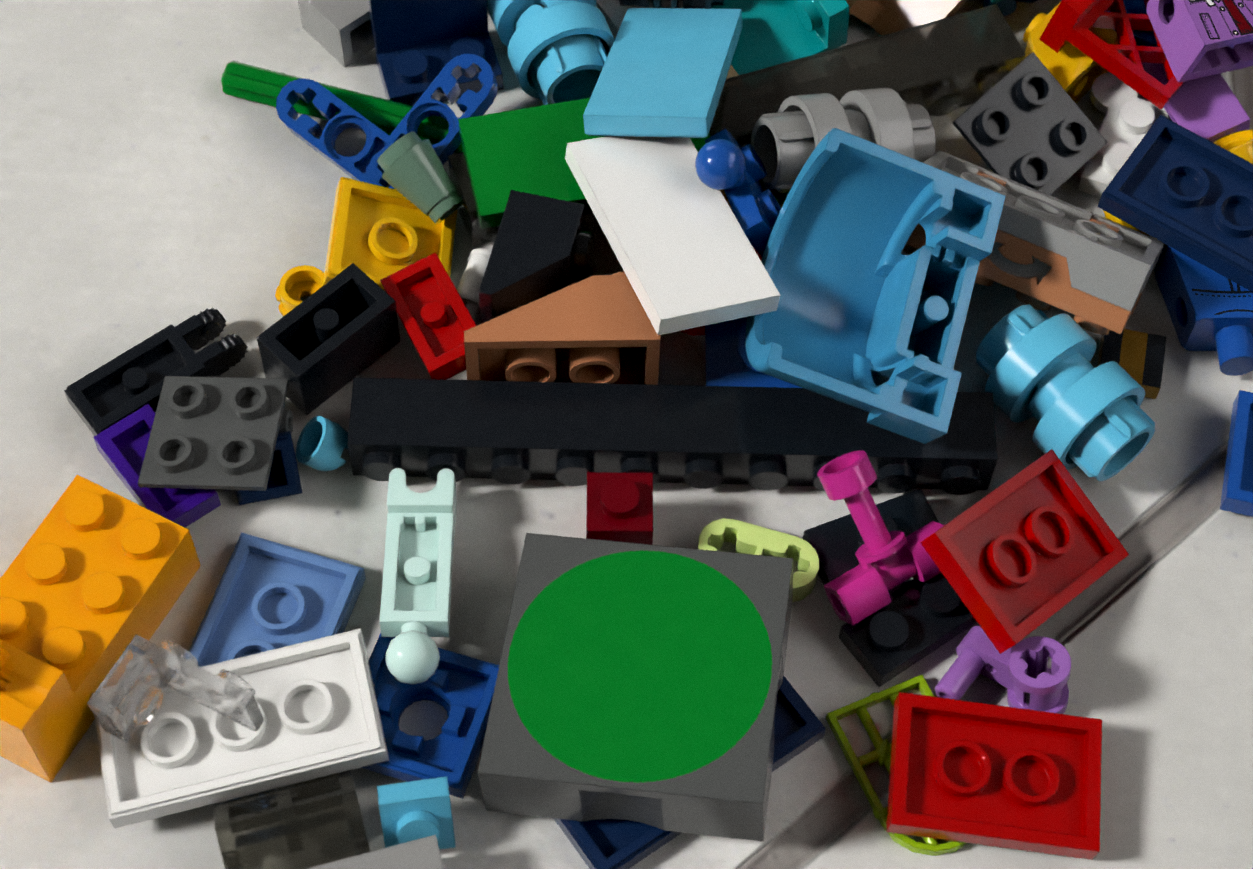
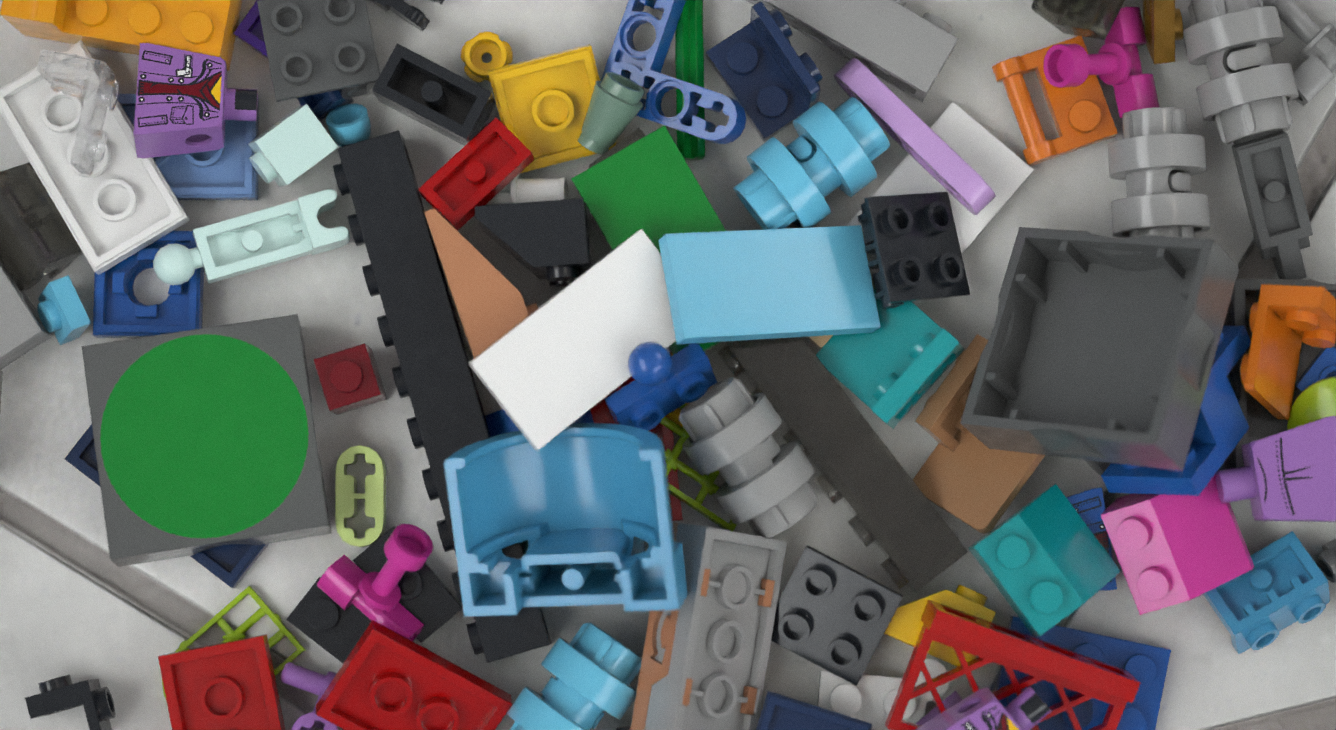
camera: 80 degrees right, 25 degrees up
none -> medium lavender torso [133,43,258,158]
none -> light aqua brick [248,104,338,187]

